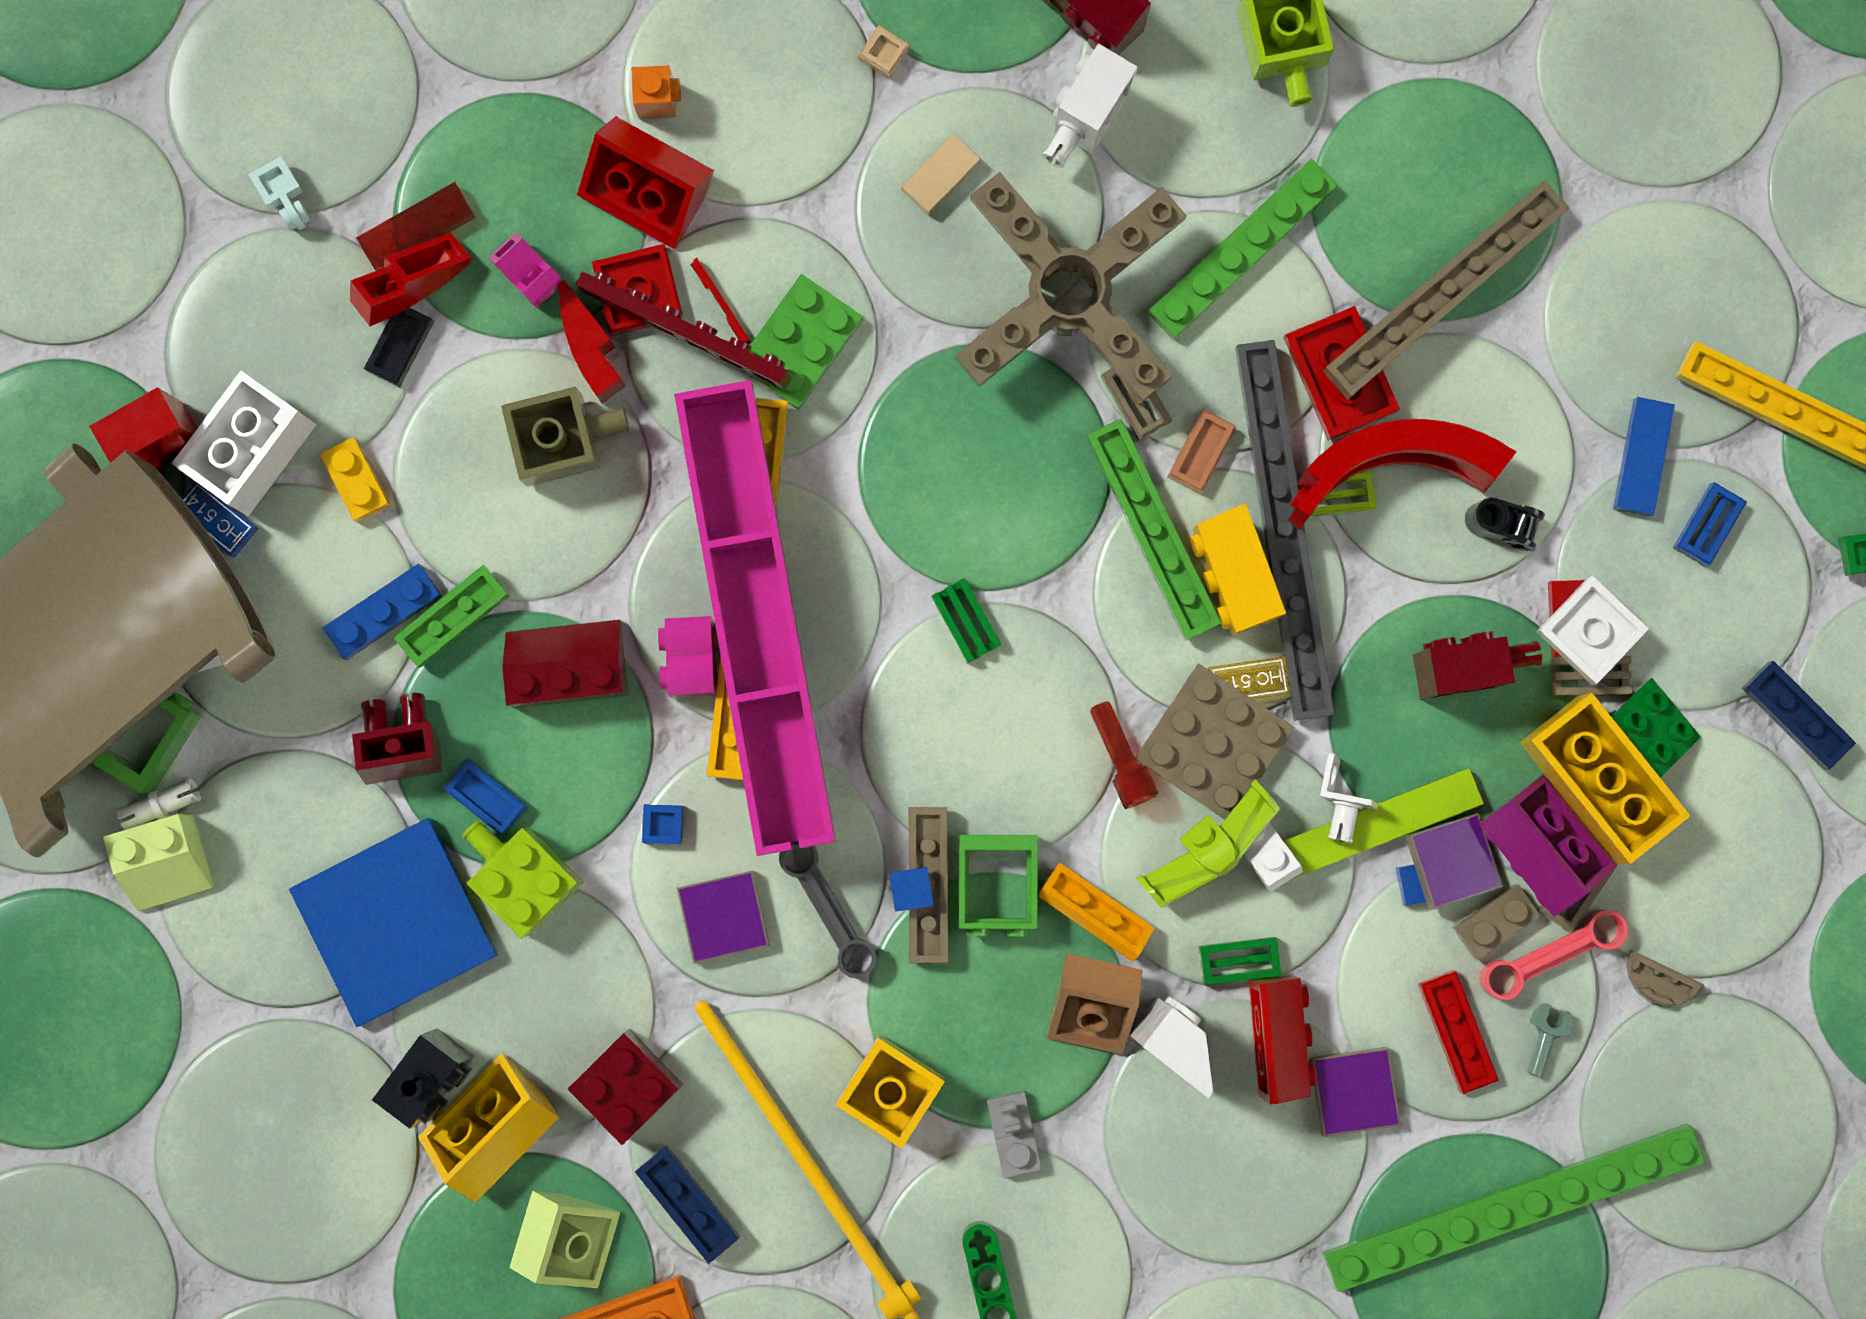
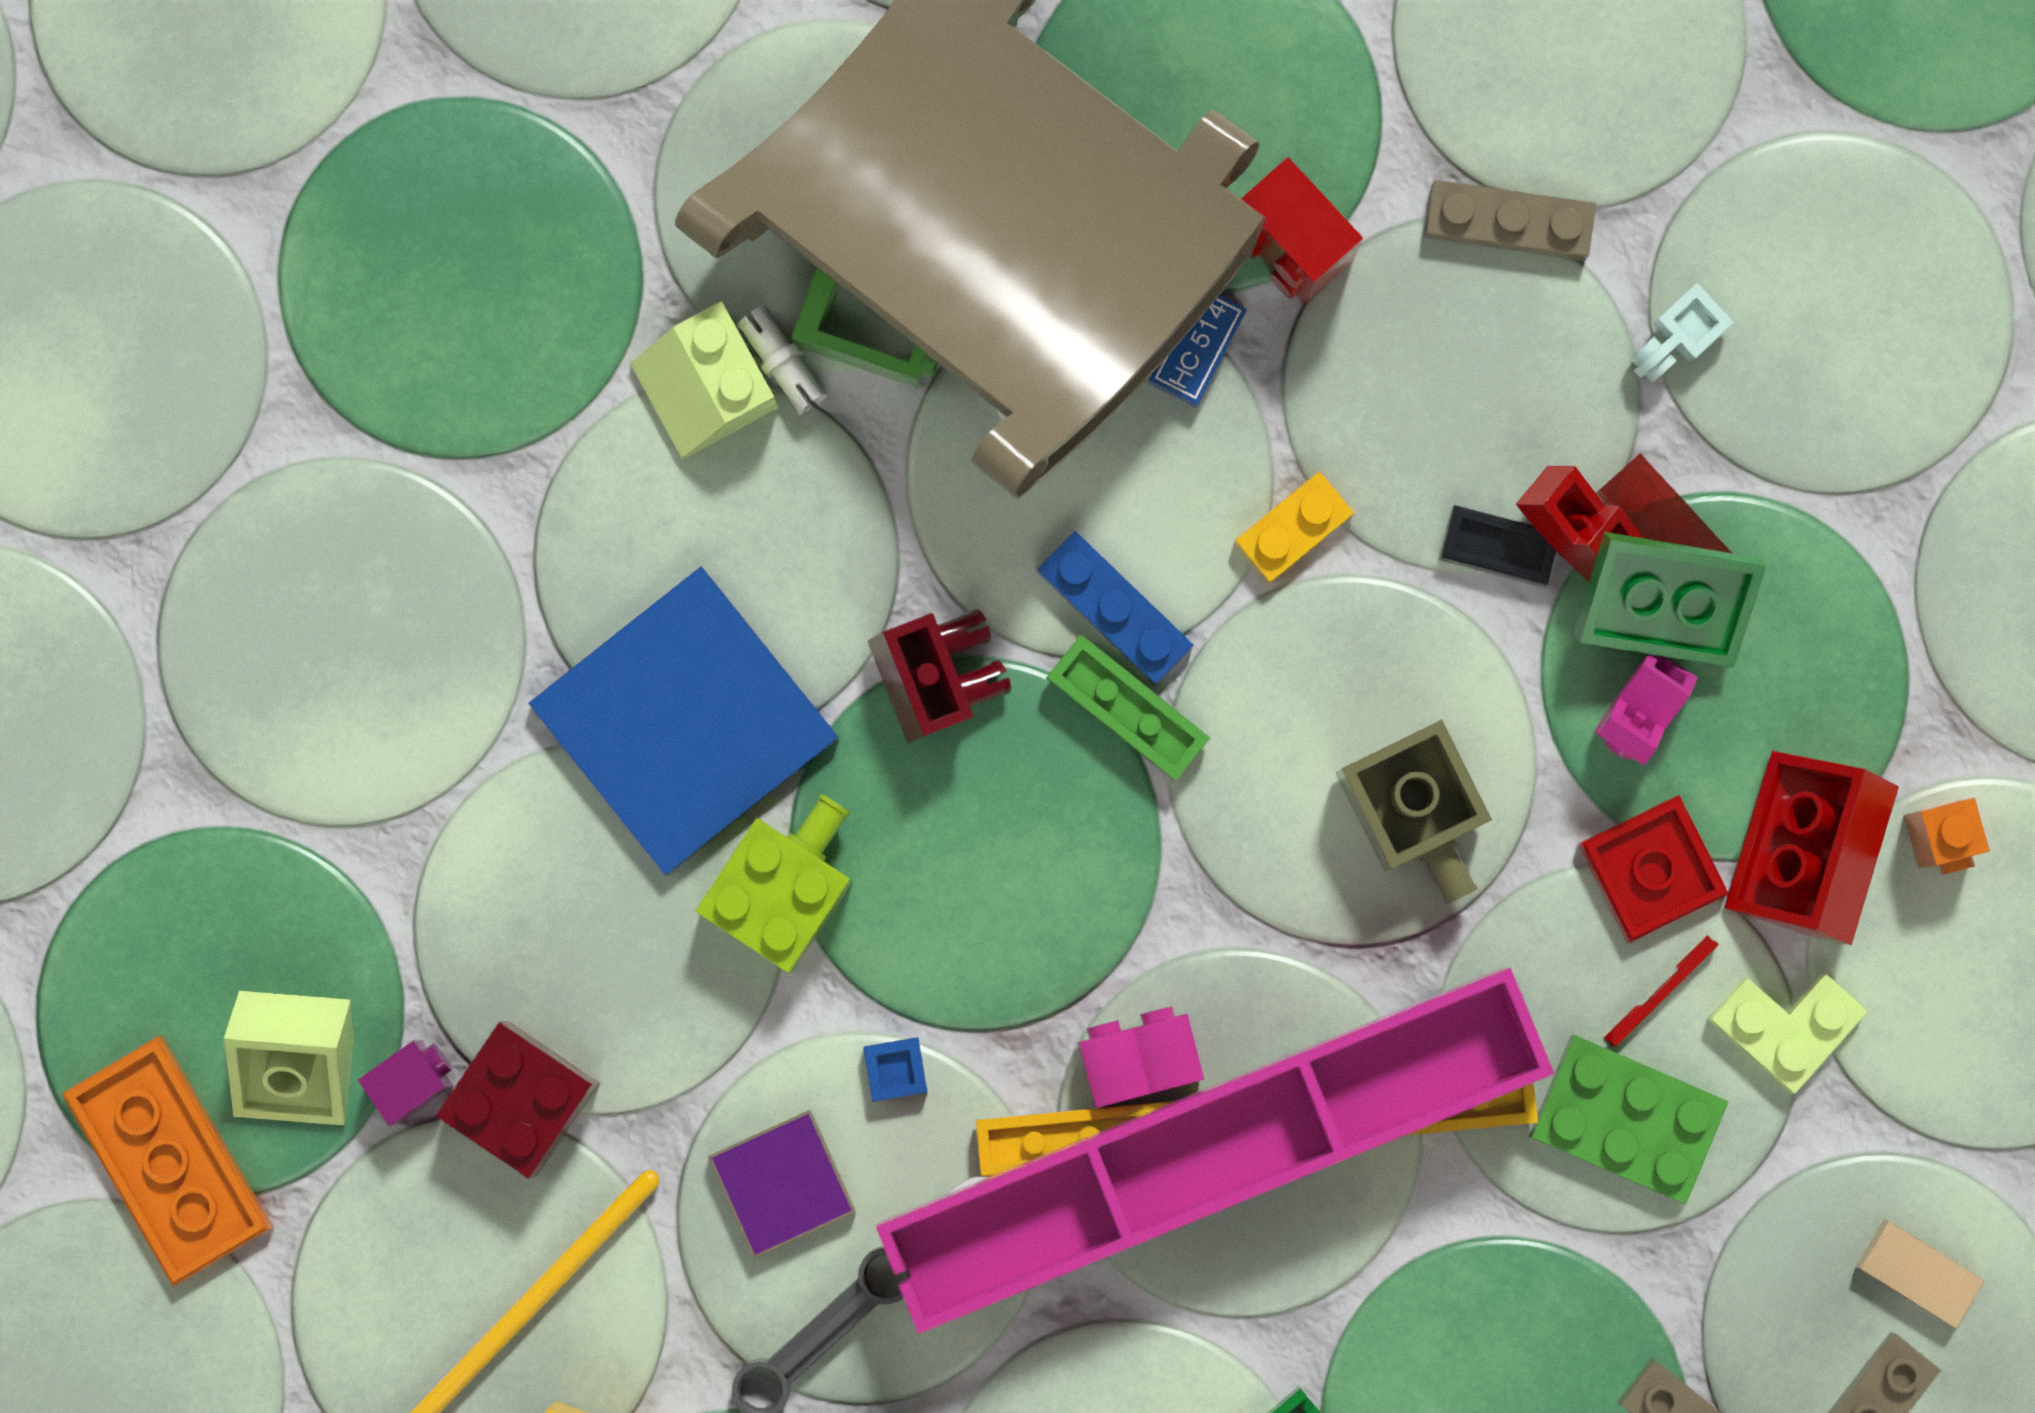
camera: 80 degrees right, 0 degrees up
white slope [171,371,317,517] -> none
black brick [372,1028,474,1129] -> none
yellow slope [418,1053,559,1203] -> none
blue tile [443,759,529,837] -> none
dark red slope [502,619,628,708] -> none
red slope [558,280,626,404] -> none
dark red plate [575,271,791,391] -> none
dark blue plate [635,1145,740,1264] -> none
none -> magenta brick [357,1040,454,1126]
none -> dark tan plate [1424,180,1596,261]
none -> green plate [1573,532,1766,668]
none -> yellowish green plate [1707,974,1868,1094]

